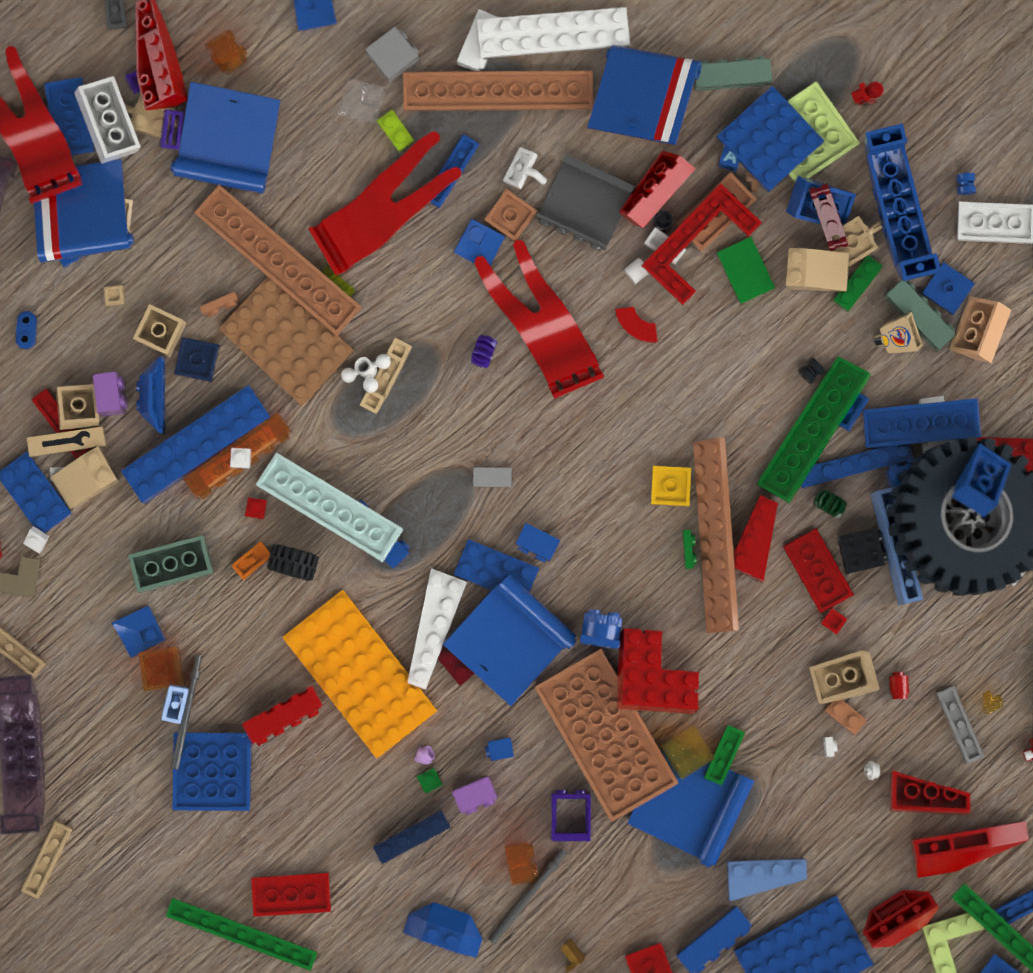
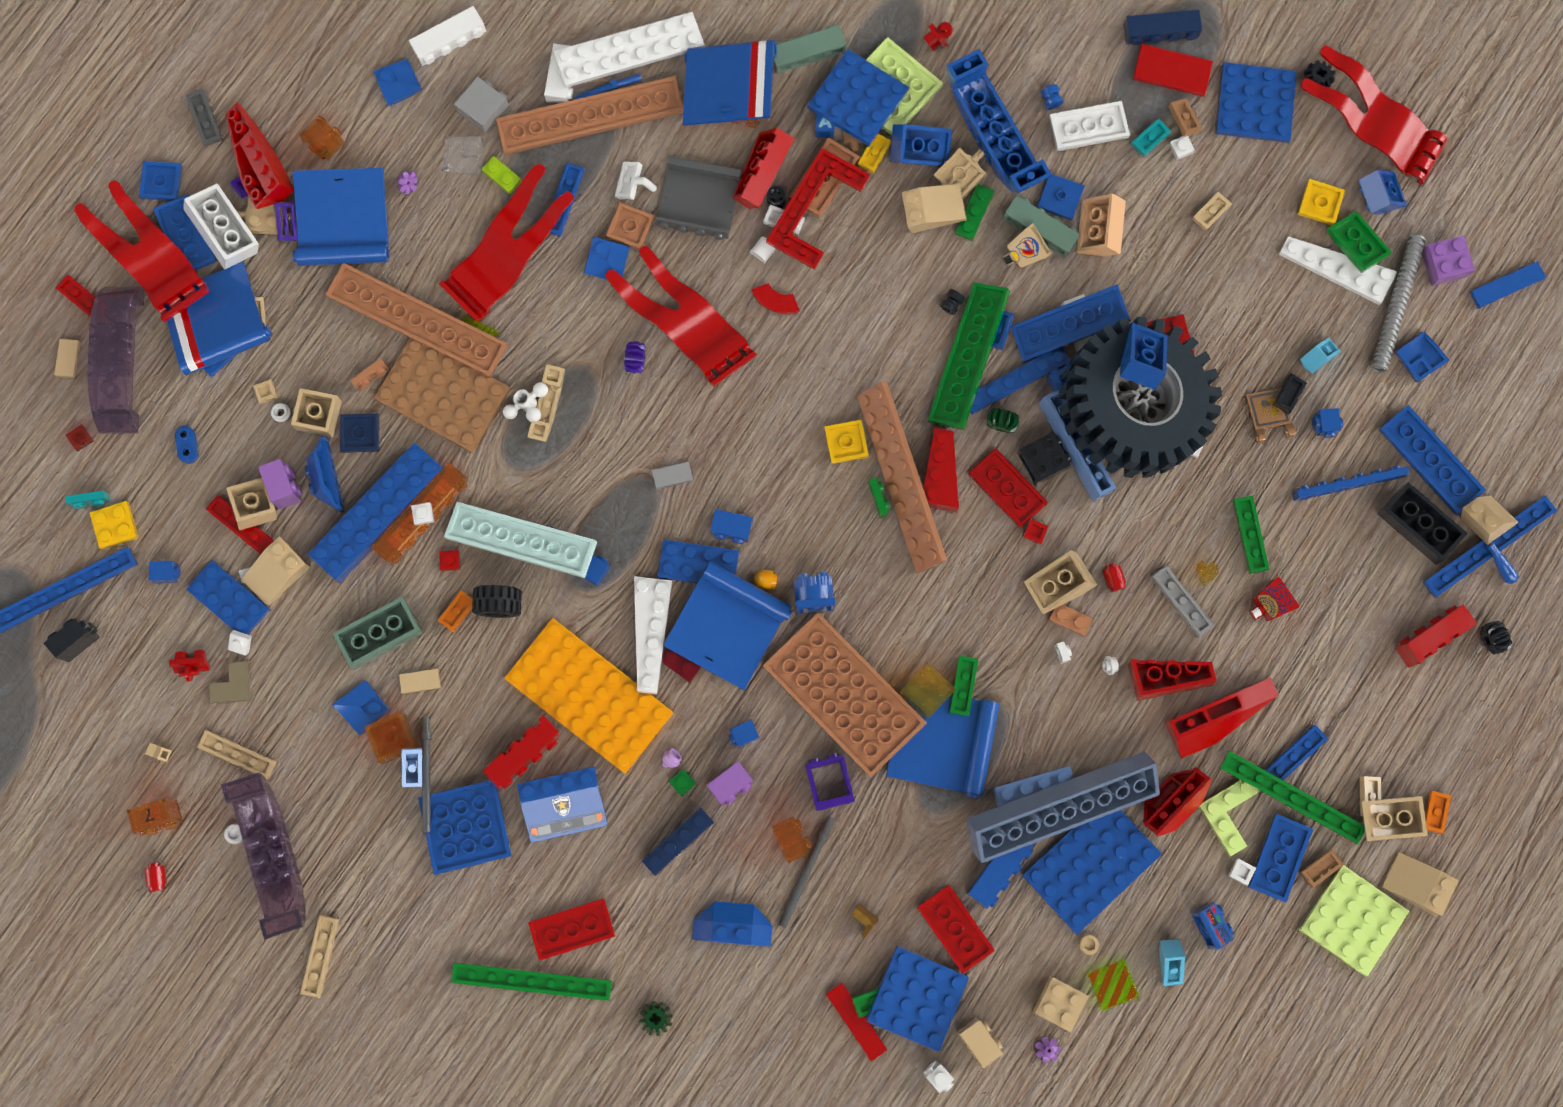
camera: 20 degrees left, 5 degrees down
tan tile [27,427,106,457] -> none
red piece [617,628,699,714] -> none
green tile [716,237,775,305] -> none
plate [809,182,849,251] -> none
none -> blue plate [139,161,182,201]
none -> white plate [271,403,291,422]
none -> medium lavender plant [397,171,418,194]
none -> tan tile [399,669,441,694]
none -> piece [517,767,608,843]
none -> blue sword [573,73,642,100]
none -> light orange piece [753,570,778,591]
none -> yellow plate [858,134,891,174]
none -> sand blue brick [966,751,1160,863]

